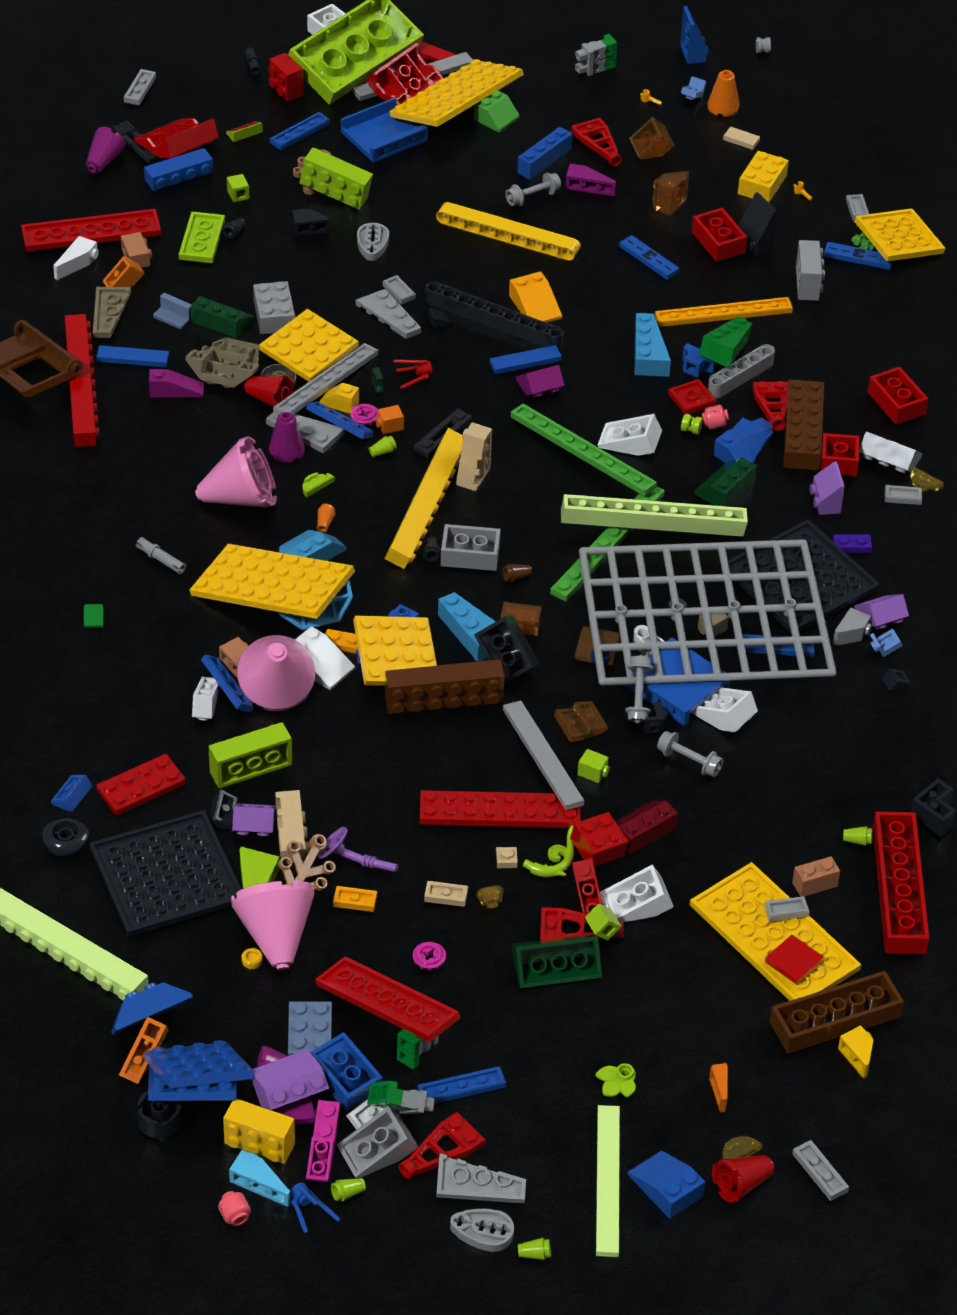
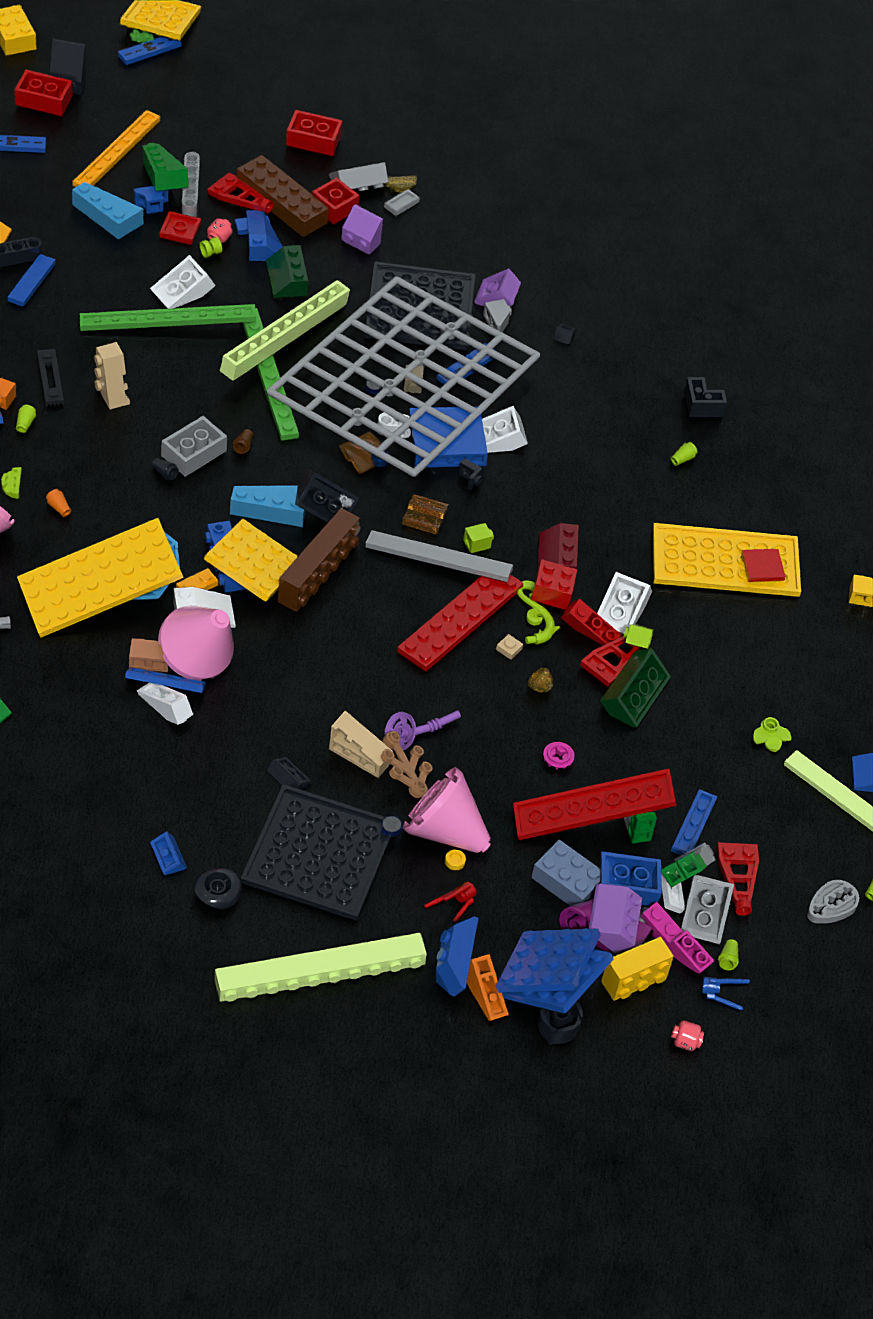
camera: 55 degrees left, 5 degrees up
red plate [96,754,186,816] -> none
lime brick [209,722,292,788] -> none
medium azure slope [229,1150,290,1207] -> none
medium lavender slope [232,803,276,836] -> none
lime slope [240,847,280,889] -> none
dark azure wedge [279,530,347,561] -> none
light orange plate [333,886,377,912] -> none
yellow brick [384,428,464,569] -> none
tan plate [424,881,468,907] -> none
light grey wing [436,1153,526,1203] -> none
clear orange brick [501,602,541,636] -> none
magenta slope [516,365,564,397] -> none
light grey piece [625,654,653,724] -> none
light grey piece [657,731,723,777] -> none
orange slope [709,1063,728,1112] -> none
light grey tile [764,896,809,922] -> none
reddish brown brick [769,971,904,1054] -> none
nougat brick [792,856,840,897] -> none
light orange hand [794,181,813,201] -> none
light grey brick [796,240,825,300] -> none
dark purple plate [833,534,872,553] -> none
light grey tile [846,194,869,221] -> none
medium blue bracket [870,629,903,657] -> none
red brick [873,812,929,954] -> none
none -> tile [381,816,402,836]
none -> red plant [424,882,476,922]

